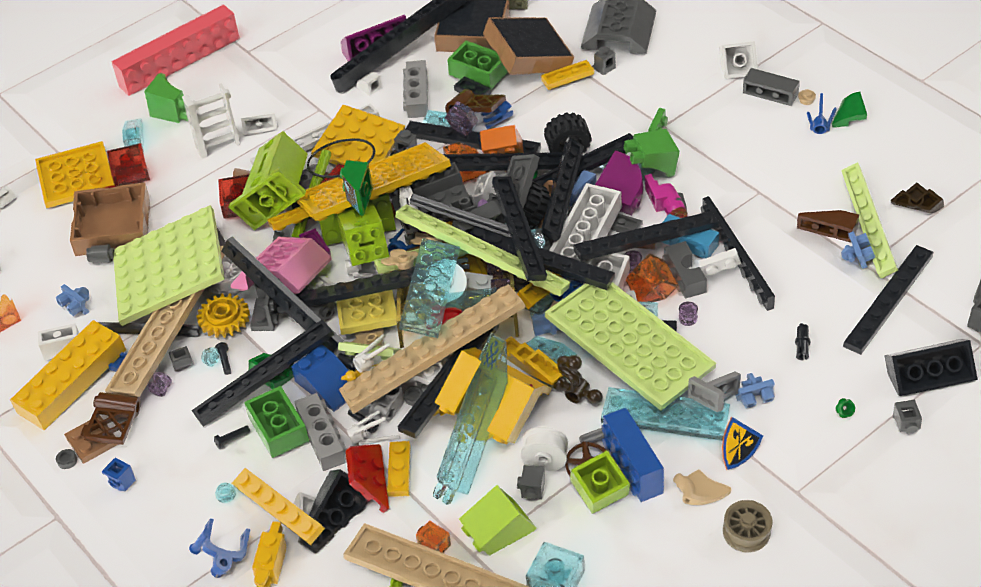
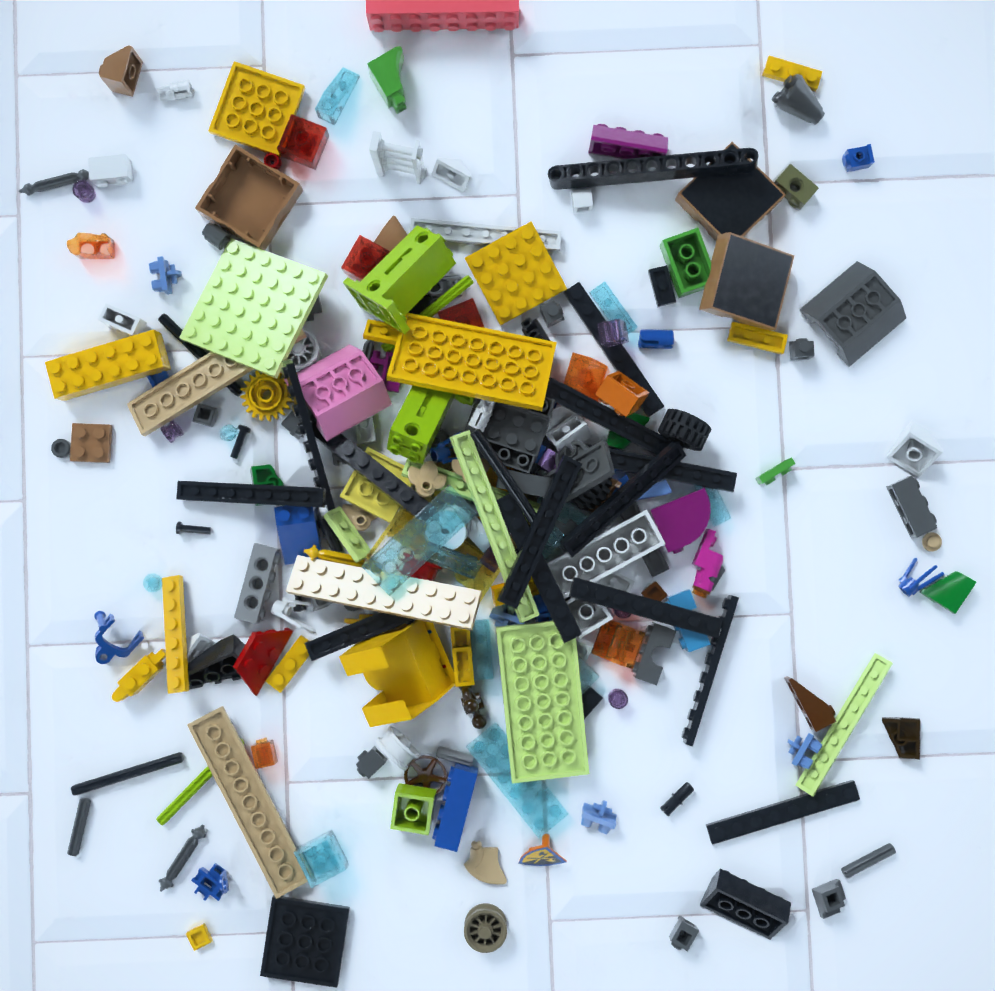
camera: 35 degrees right, 40 degrees up
reddish brown piece [81,392,141,445] -> none
blue brick [101,457,136,492] -> none
bright green brick [244,386,309,458] -> none
black piece [307,138,375,178] -> none
green slope [340,160,373,216] -> none
white plant [353,334,390,373] -> none
light grey brick [403,60,428,118] -> none
clear light blue hinge [432,332,508,505] -> none
reddish brown piece [445,89,506,118] -> none
lime slope [459,485,537,556] -> none
bright green hips [624,129,680,177] -> none
light grey bracket [687,371,741,412] -> none
white plate [699,248,741,276] -> none
green plate [835,398,856,418] -> none

